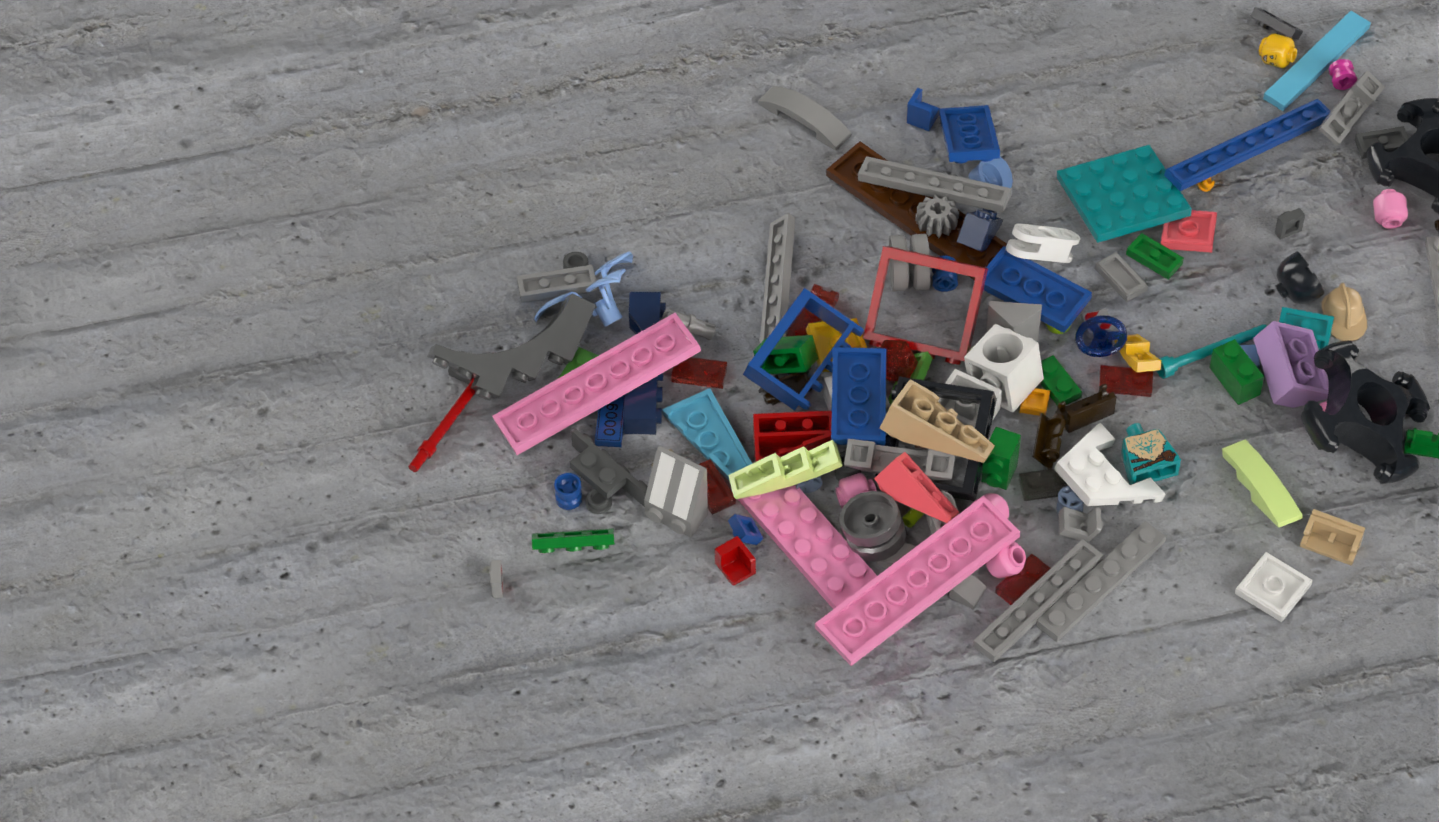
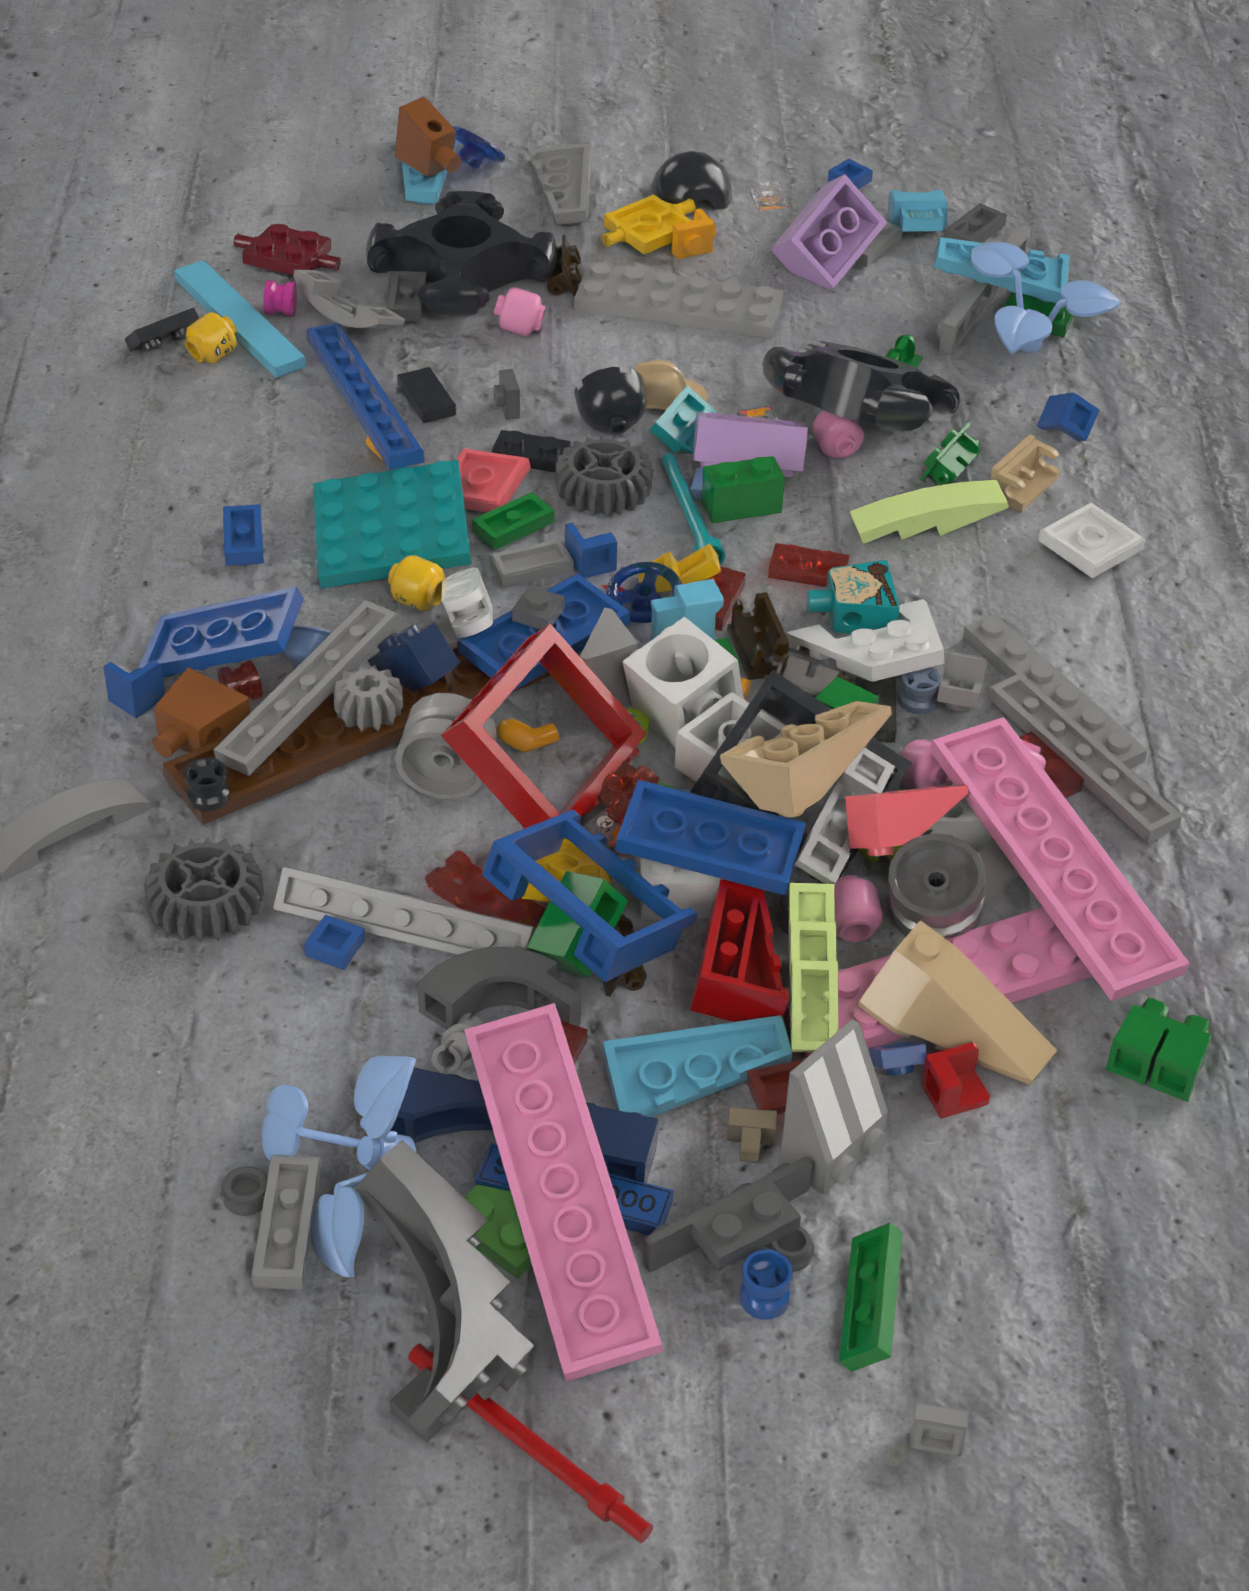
camera: 80 degrees left, 10 degrees down
none -> dark grey gear [144,837,264,943]
none -> dark orange torso [152,668,250,758]
none -> black wheel [184,758,230,811]
none -> clear red wheel [218,660,263,700]
none -> blue plate [223,504,264,566]
none -> dark red plate [233,224,341,275]
none -> blue plate [304,915,365,970]
none -> yellow head [388,555,445,611]
none -> black tile [397,367,456,423]
none -> dark grey arch [418,947,581,1035]
none -> black plate [492,430,571,473]
none -> light orange arm [496,719,559,753]
none -> dark grey plate [512,586,565,629]
none -> dark grey gear [555,436,653,517]
none -> blue panel [565,523,617,578]
none -> medium azure piece [650,579,724,640]
none -> clear red plate [768,543,850,587]
none -> tan wedge [857,920,1057,1085]
none -> green hinge [919,422,980,485]
none -> blue panel [1037,392,1100,442]
none -> green hips [1105,998,1212,1102]

